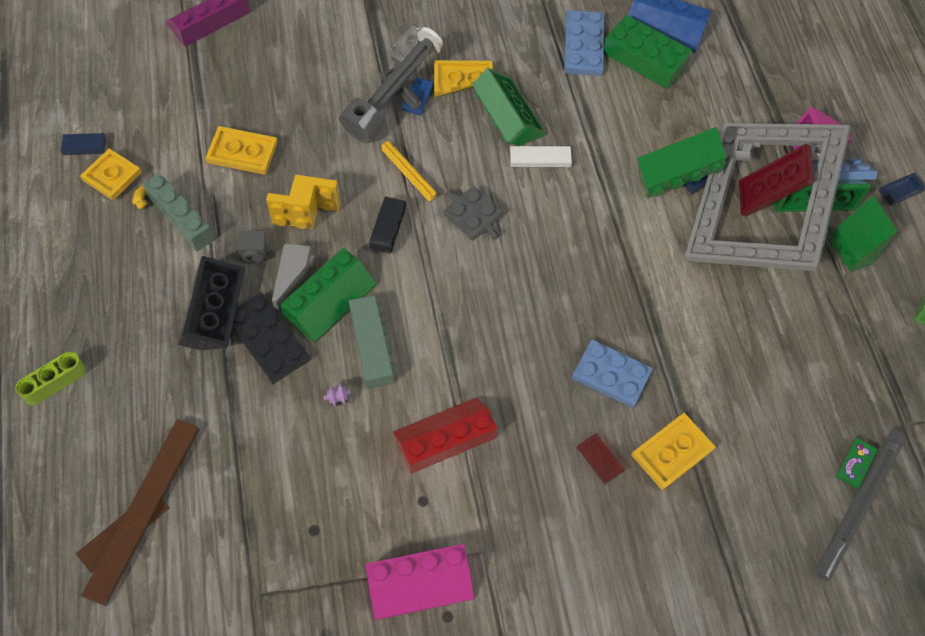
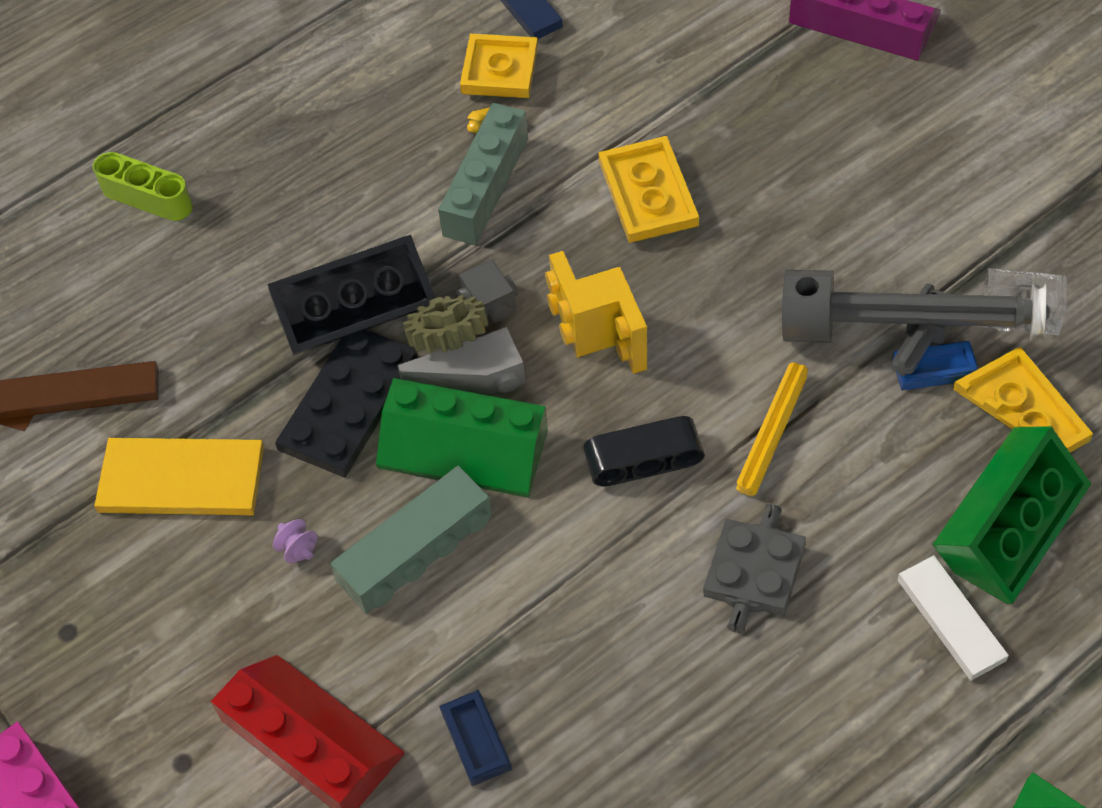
camera: 70 degrees right, 5 degrees down
none -> yellow tile [94,438,264,516]
none -> olive gear [403,295,489,353]
none -> dark blue tile [439,690,512,786]

